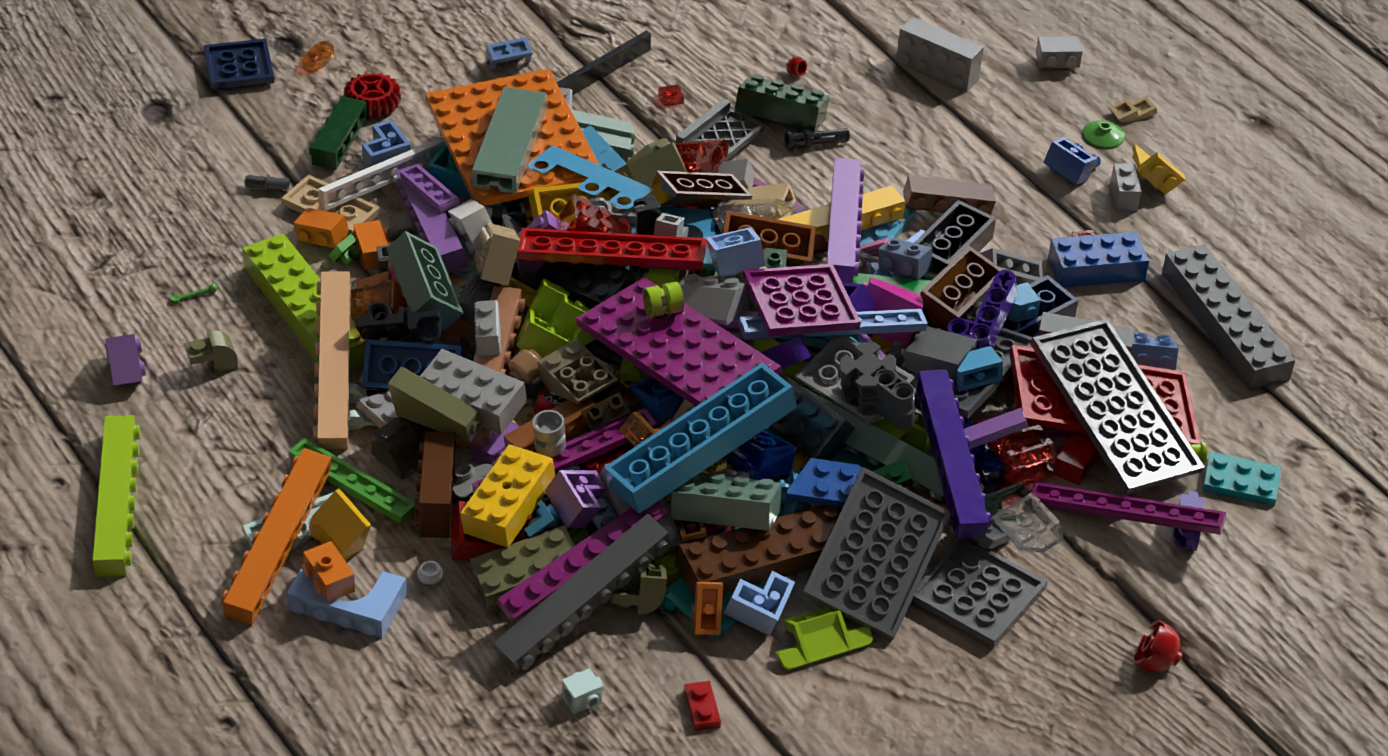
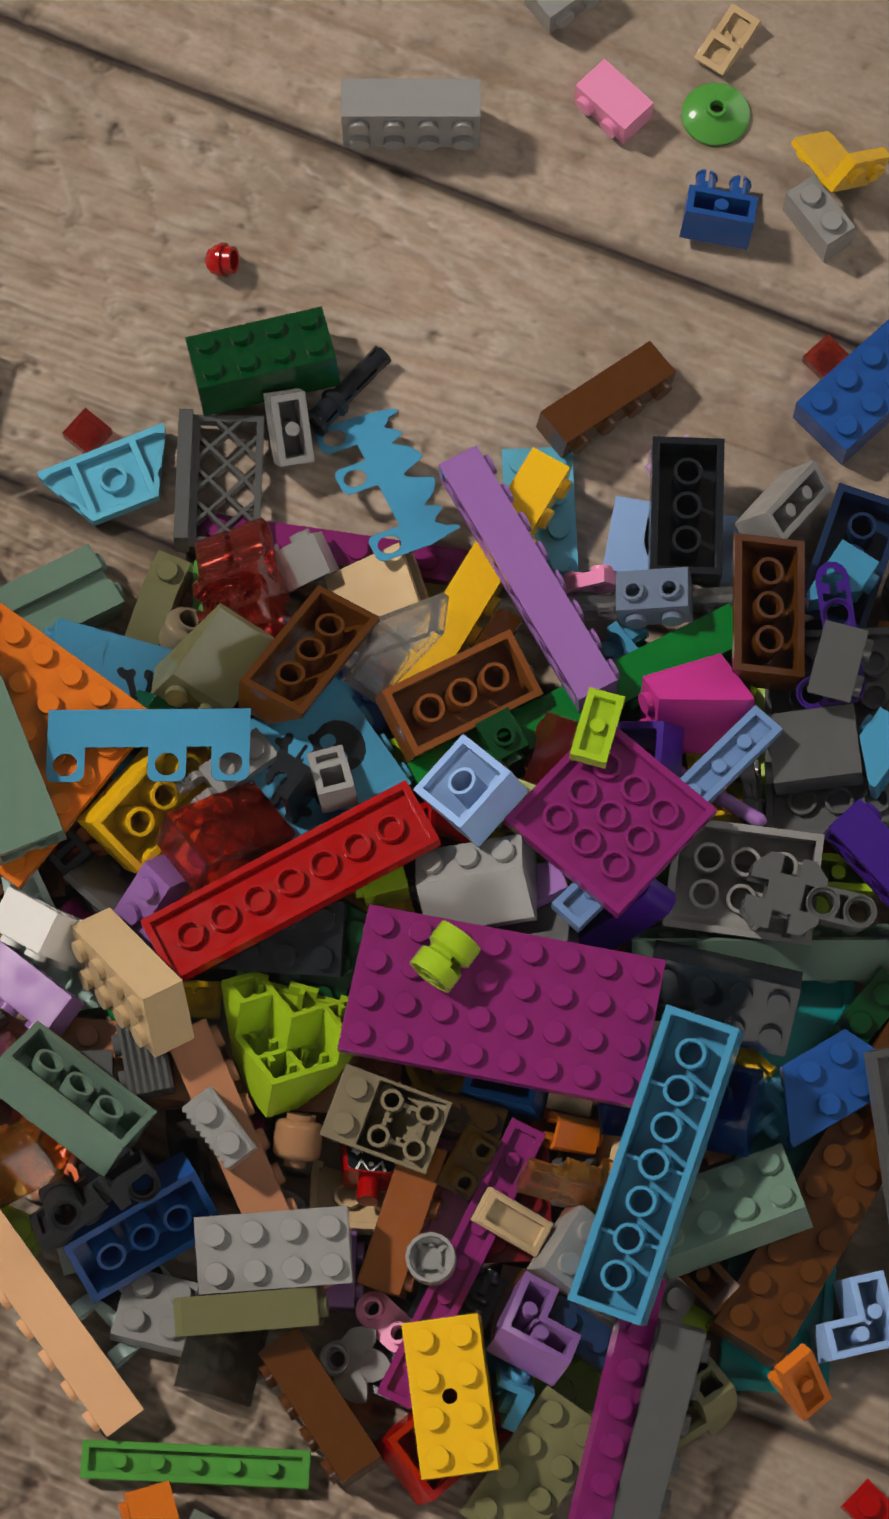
camera: 30 degrees left, 30 degrees up
none -> medium azure wing [37,423,166,526]
none -> light grey brick [263,388,315,467]
none -> dark azure piece [314,409,460,561]
none -> tan tile [470,1187,554,1257]
none -> lime plate [569,687,625,769]
none -> bright pink brick [575,58,654,144]
none -> dark grey brick [807,620,874,703]

